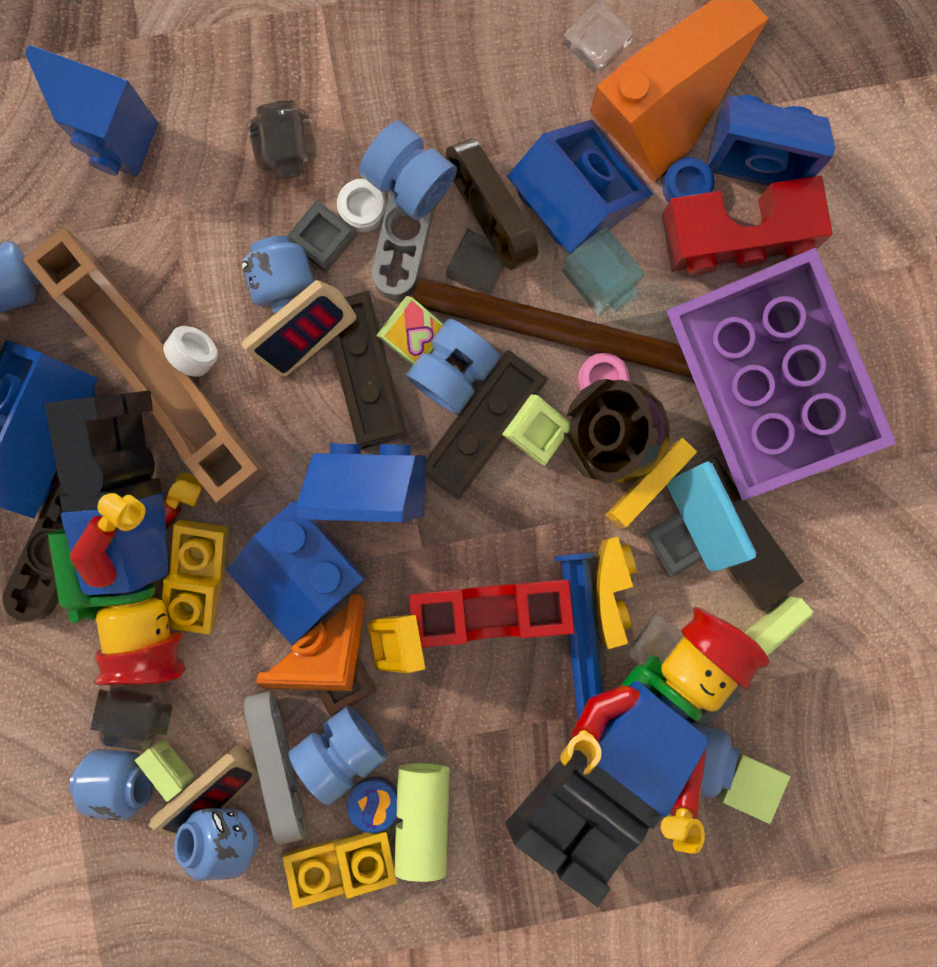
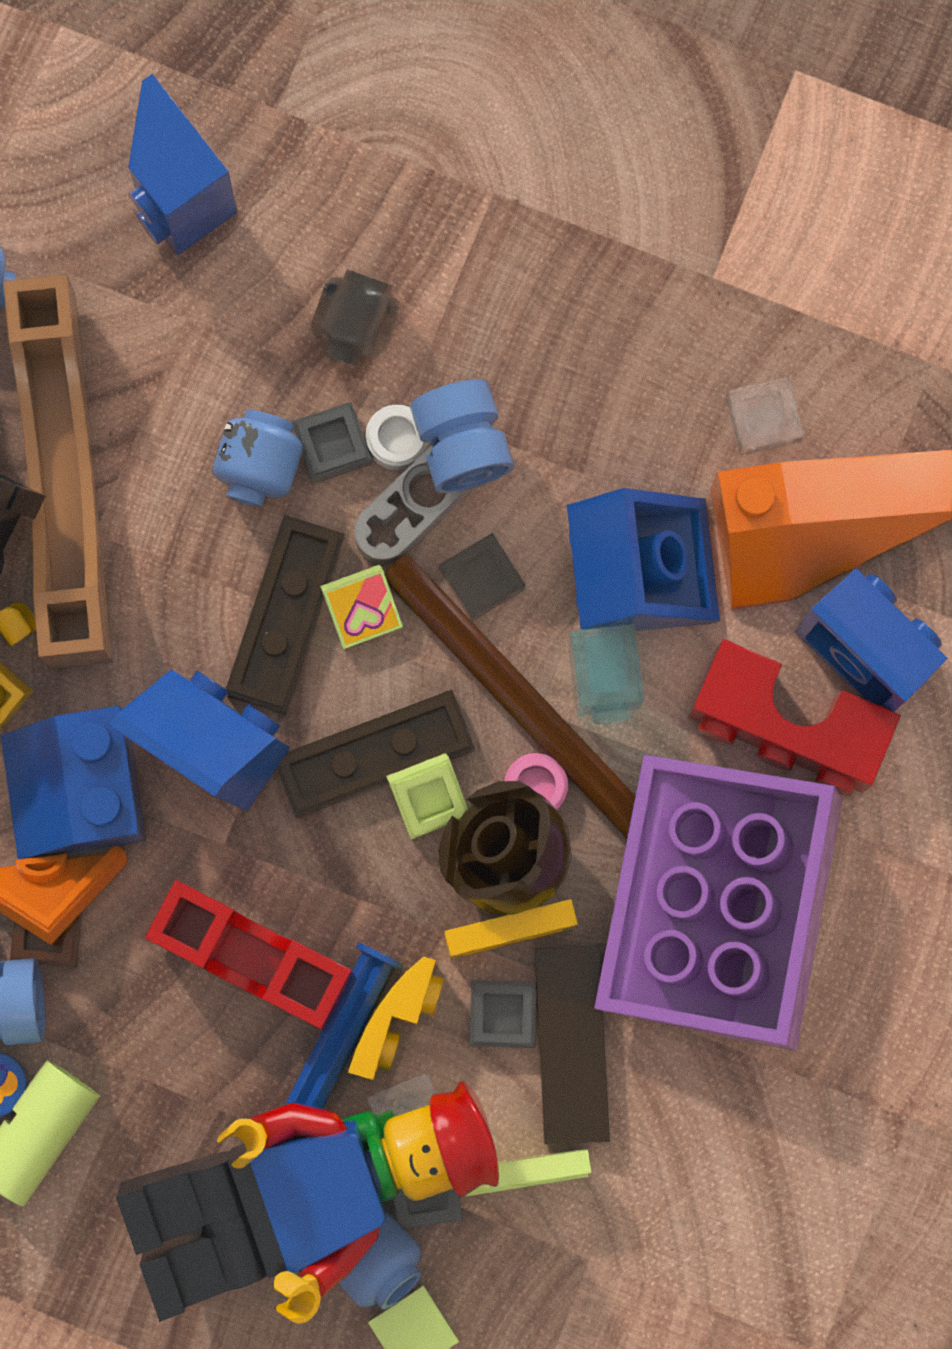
camera: 25 degrees right, 5 degrees down
white tile [163,326,218,377] -> none
slope [241,280,356,377] -> none
yellow tile [367,615,425,673] -> none
medium blue wheel [405,319,500,415] -> none
dark brown beam [446,138,538,270] -> none
blue tile [662,157,715,203] -> none
medium azure slope [667,461,757,571] -> none

